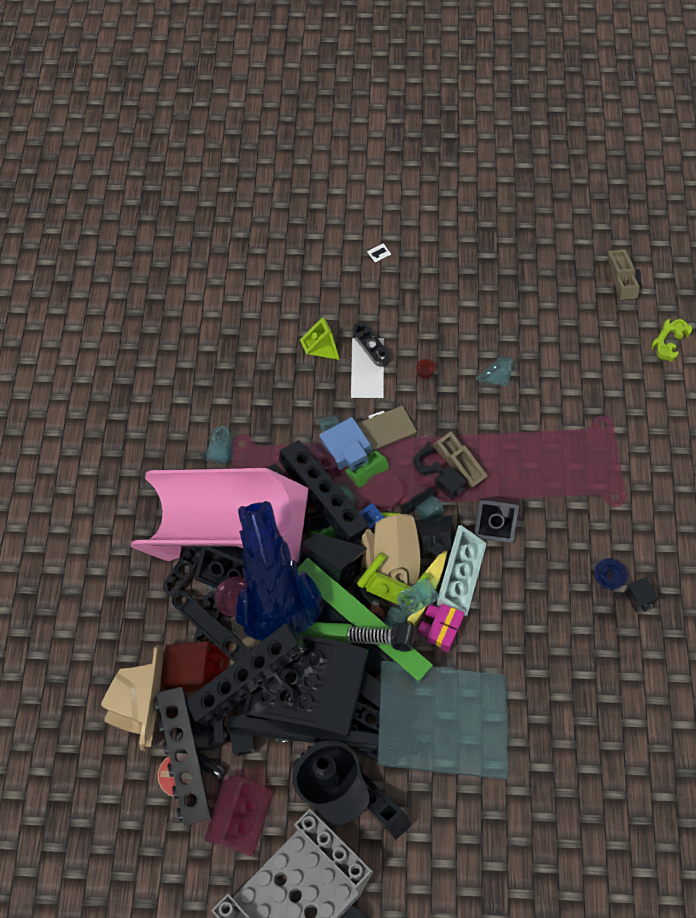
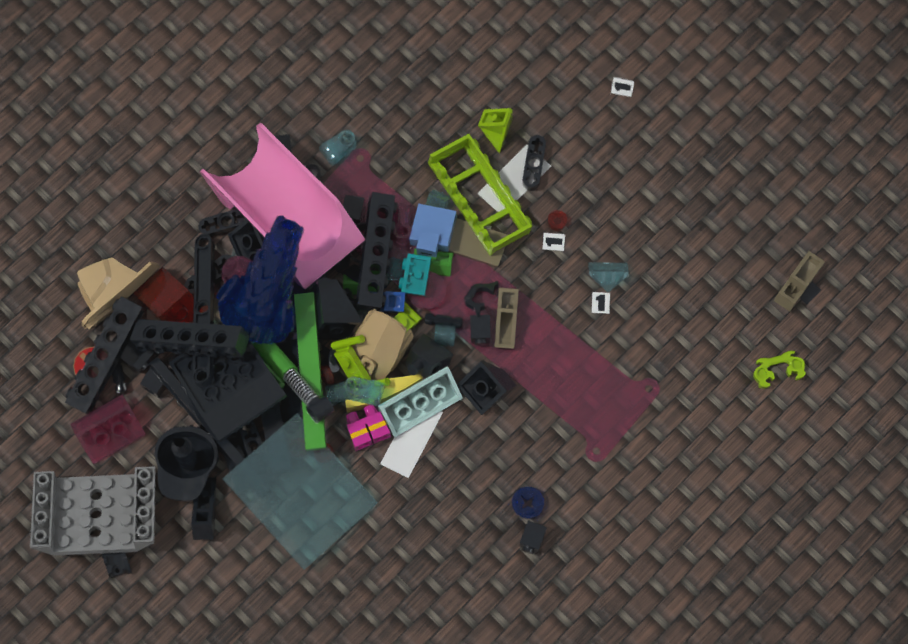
camera: 40 degrees right, 10 degrees up
none -> white sticker [380,411,443,478]
none -> teal bracket [399,253,432,297]
none -> lime window [428,134,532,256]
none -> white sticker [543,233,565,251]
none -> white sticker [592,292,610,314]

